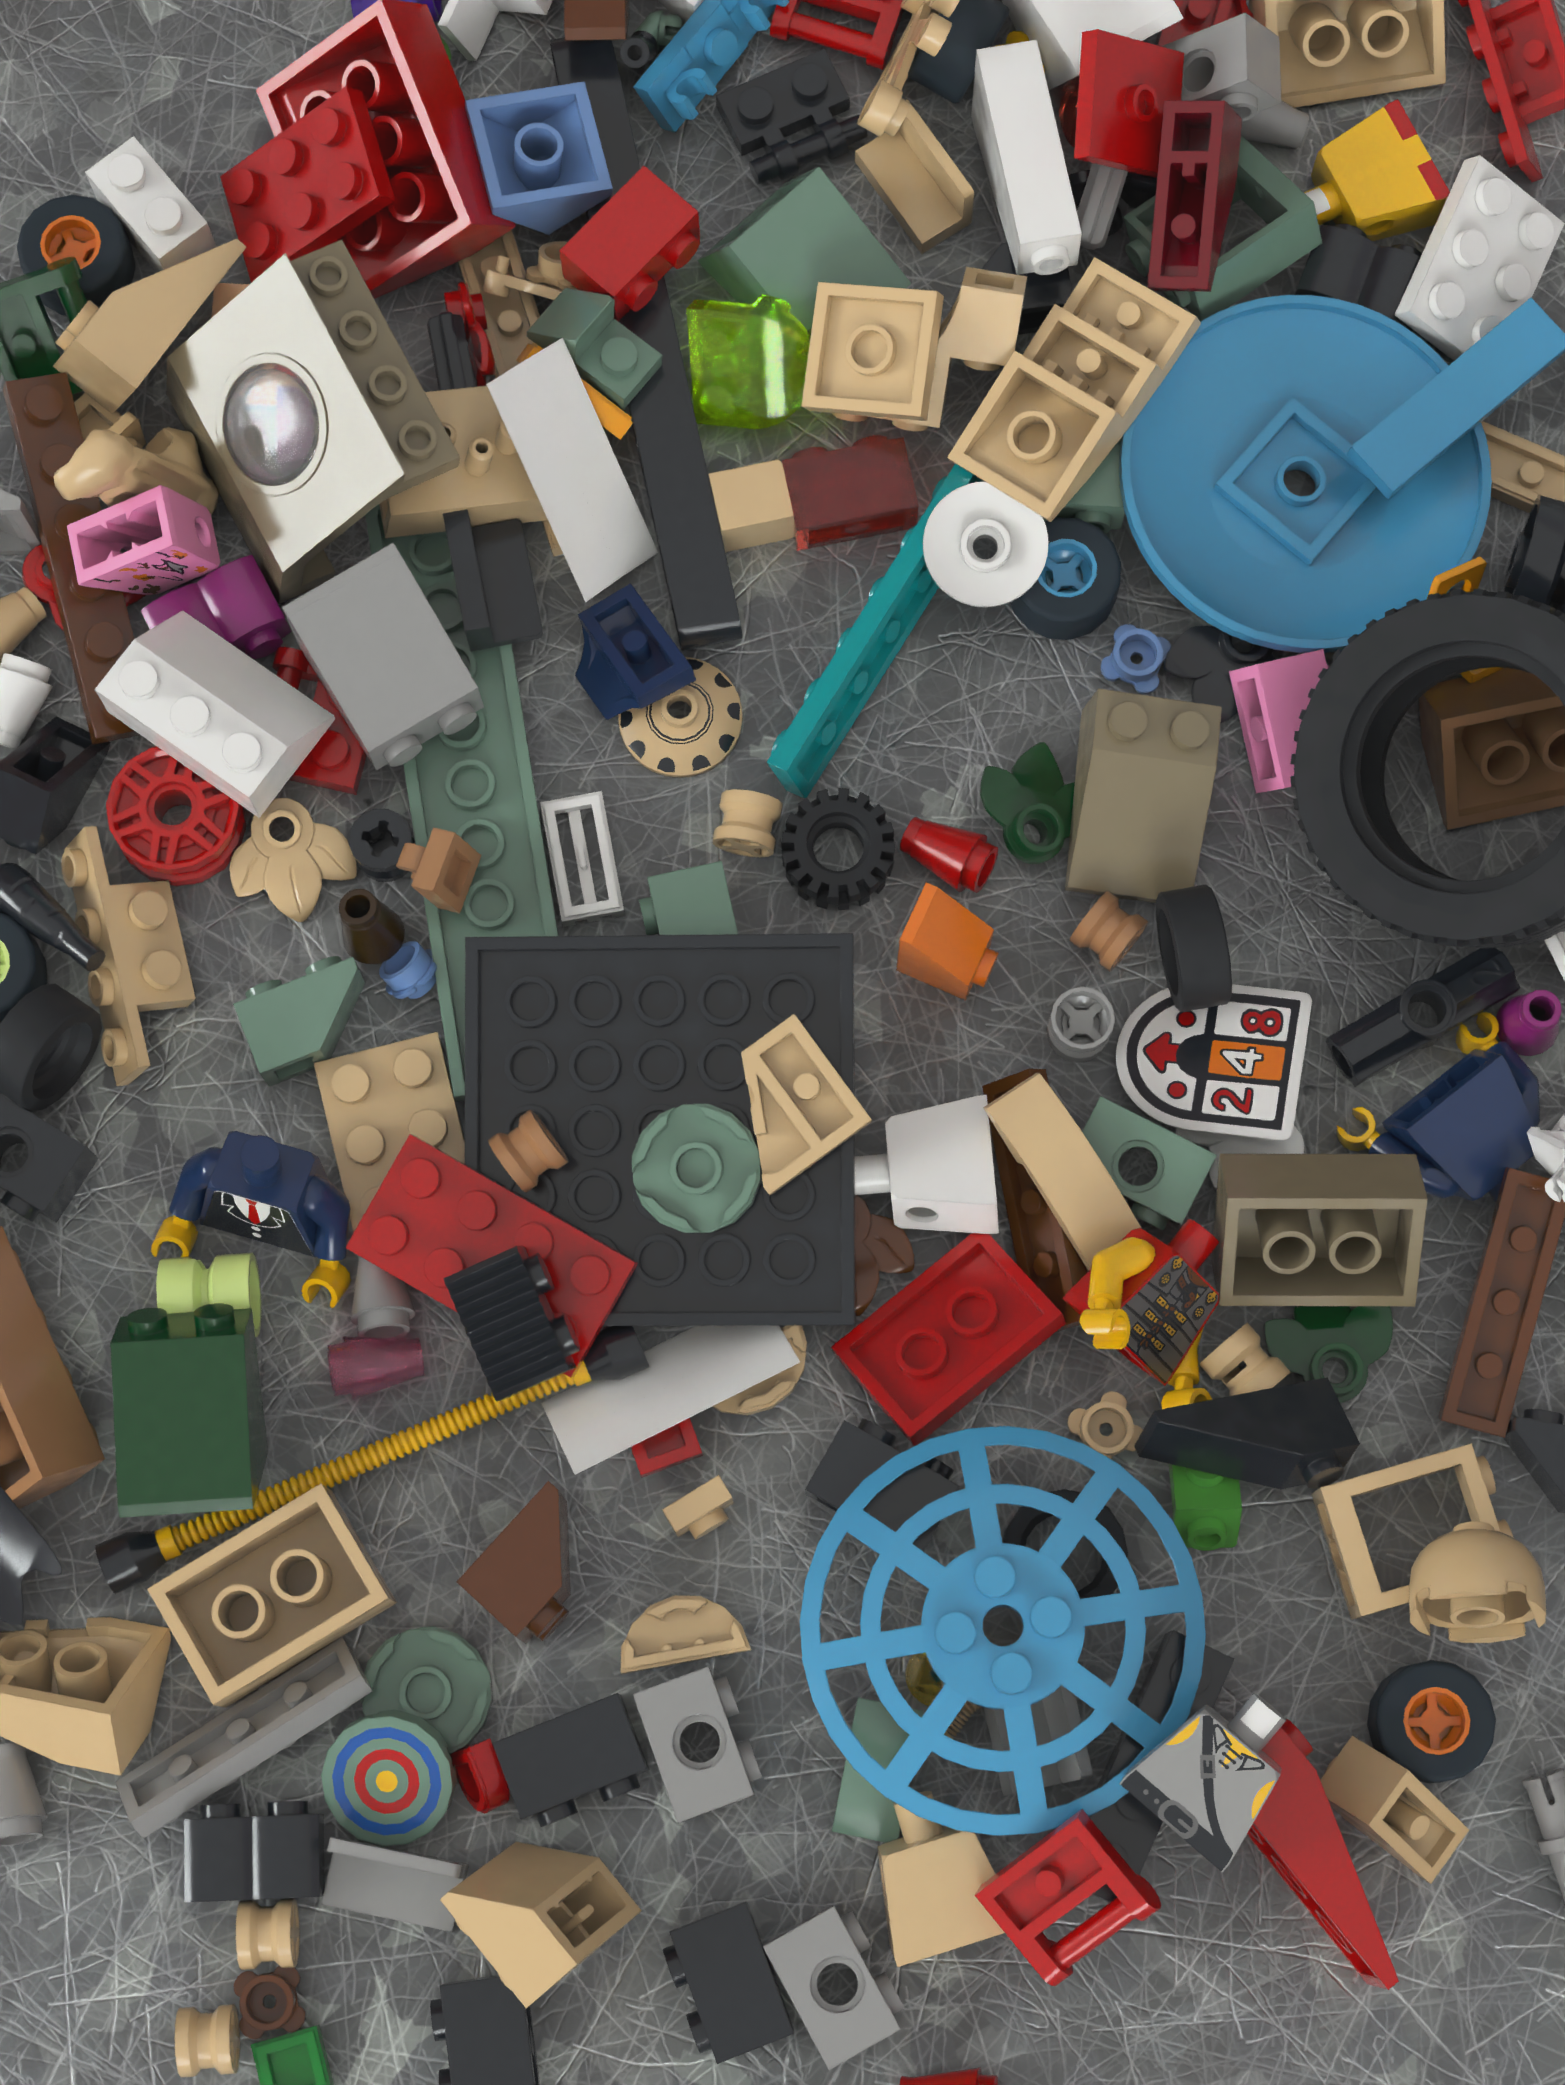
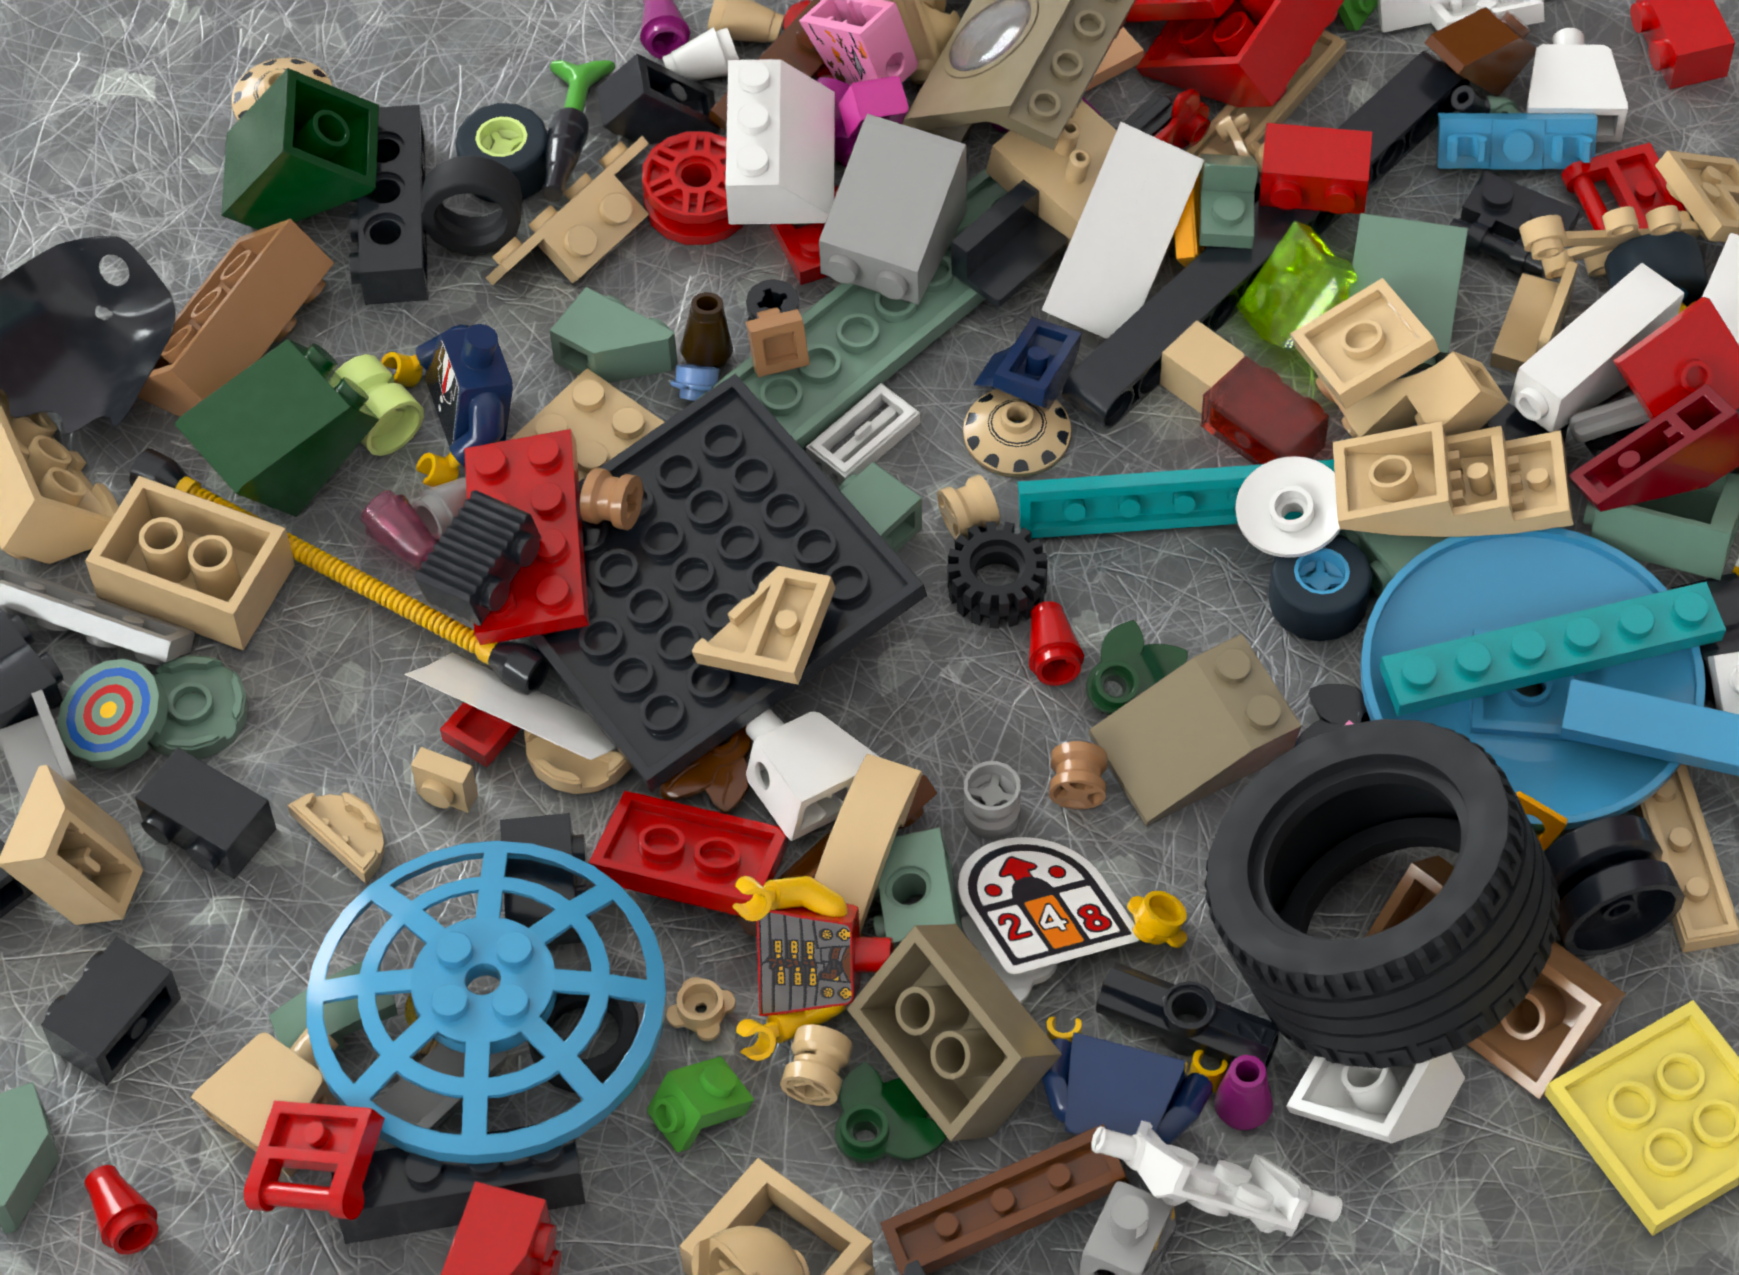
camera: 55 degrees right, 20 degrees down
tan plate [229,798,357,922] -> none
red tile [450,1738,510,1814] -> none
reddish brown slope [457,1481,571,1644] -> none
medium blue slope [465,81,613,235] -> none
sand green tile [632,1104,762,1233] -> none
light grey brick [633,1666,762,1823] -> none
light grey brick [763,1905,905,2070] -> none
orange slope [896,882,999,1001] -> none
medium blue plate [1100,624,1171,694] -> none
torso [1119,1693,1286,1873] -> none
black slope [1134,1377,1360,1490] -> none
black tyre [1156,885,1232,1012] -> none
none -> dark pink slope [838,76,909,138]
none -> yellow plate [1127,891,1187,948]
none -> teal plate [1379,582,1726,716]

